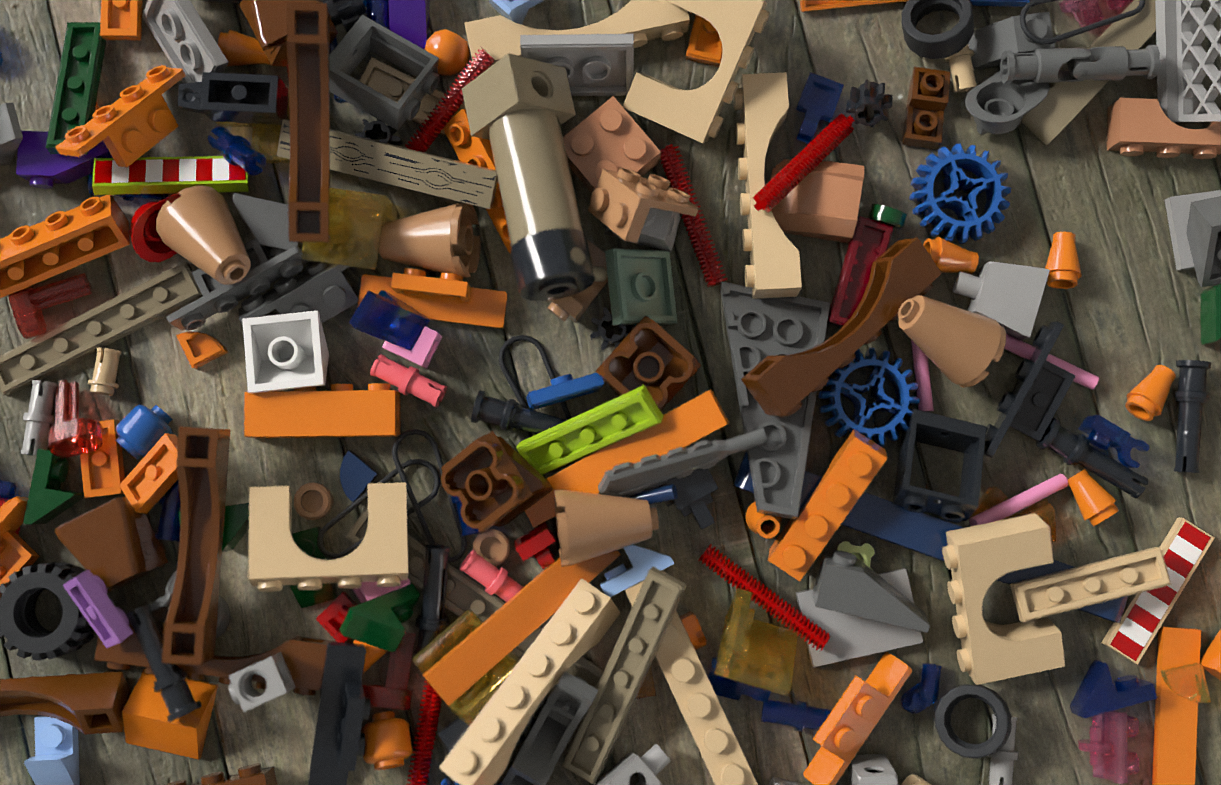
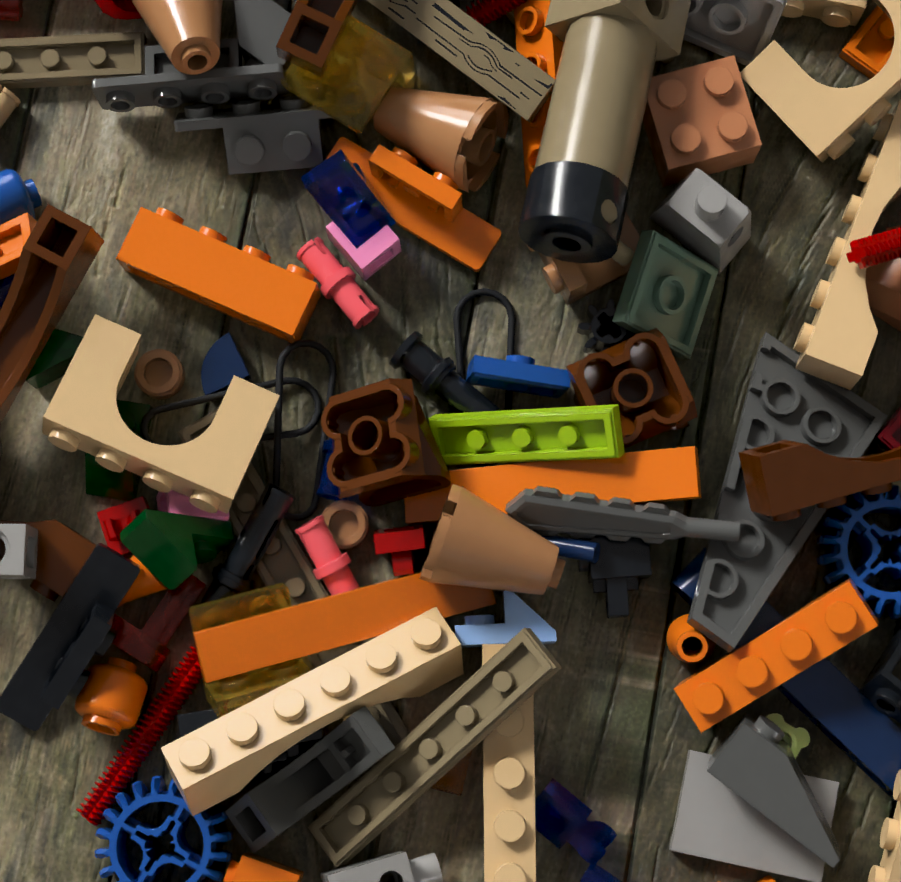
camera: 30 degrees right, 5 degrees down
orange tile [176,331,229,369] -> none
white slope [242,311,329,394] -> none
medium nougat bracket [588,167,699,243] -> none
red axle [660,144,728,287] -> none
orange tile [679,611,707,650] -> none
red axle [698,544,831,652] -> none
clear yellow bracket [715,588,798,696] -> none

